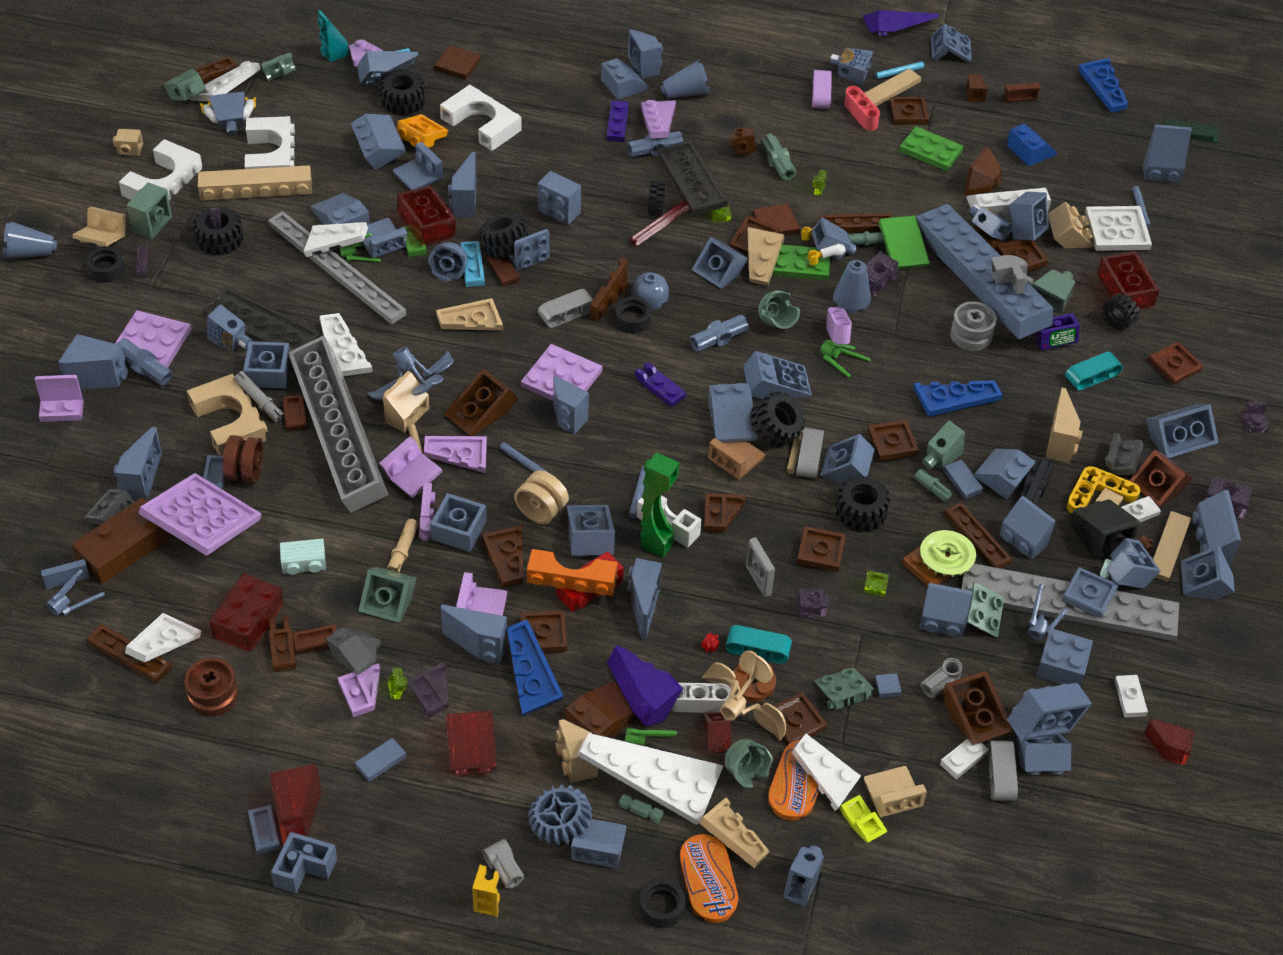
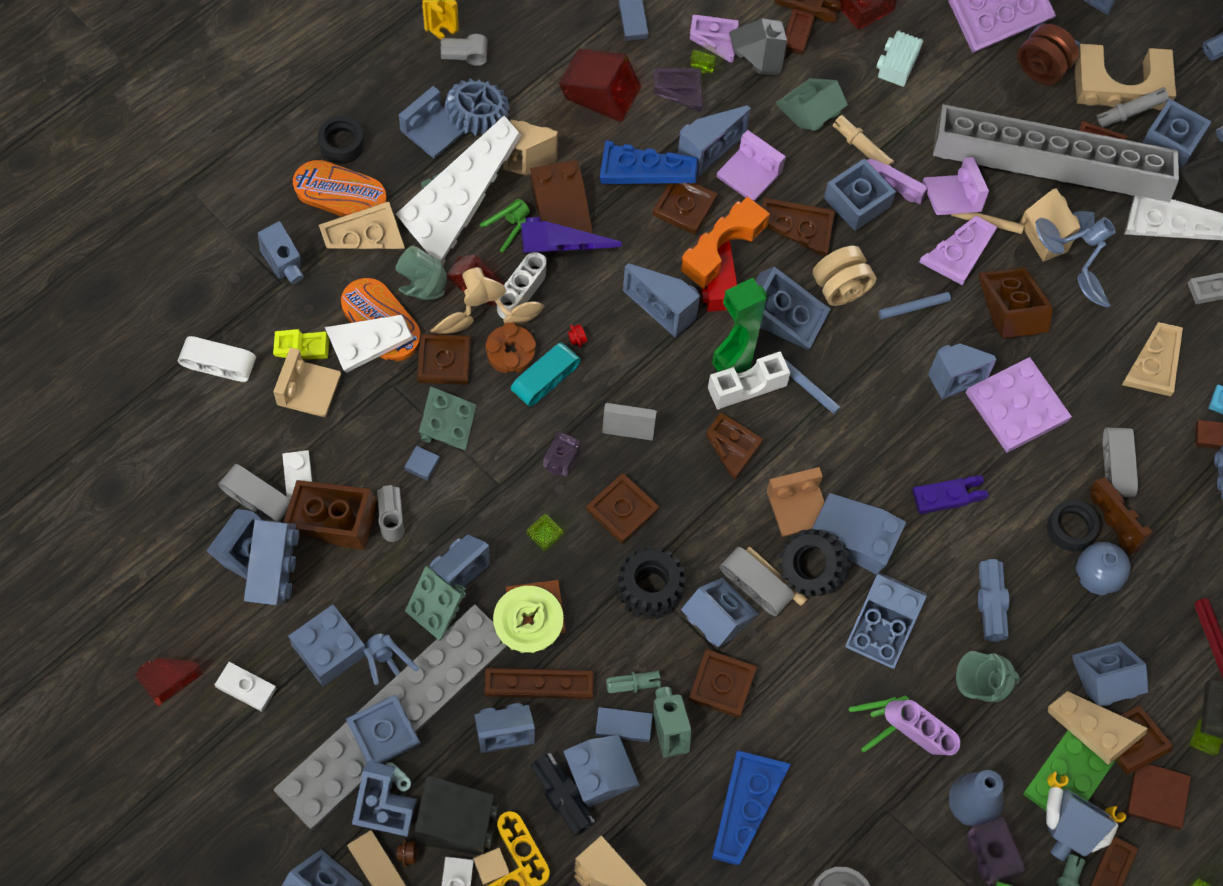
camera: 120 degrees right, 15 degrees up
none -> white beam [178,336,256,382]

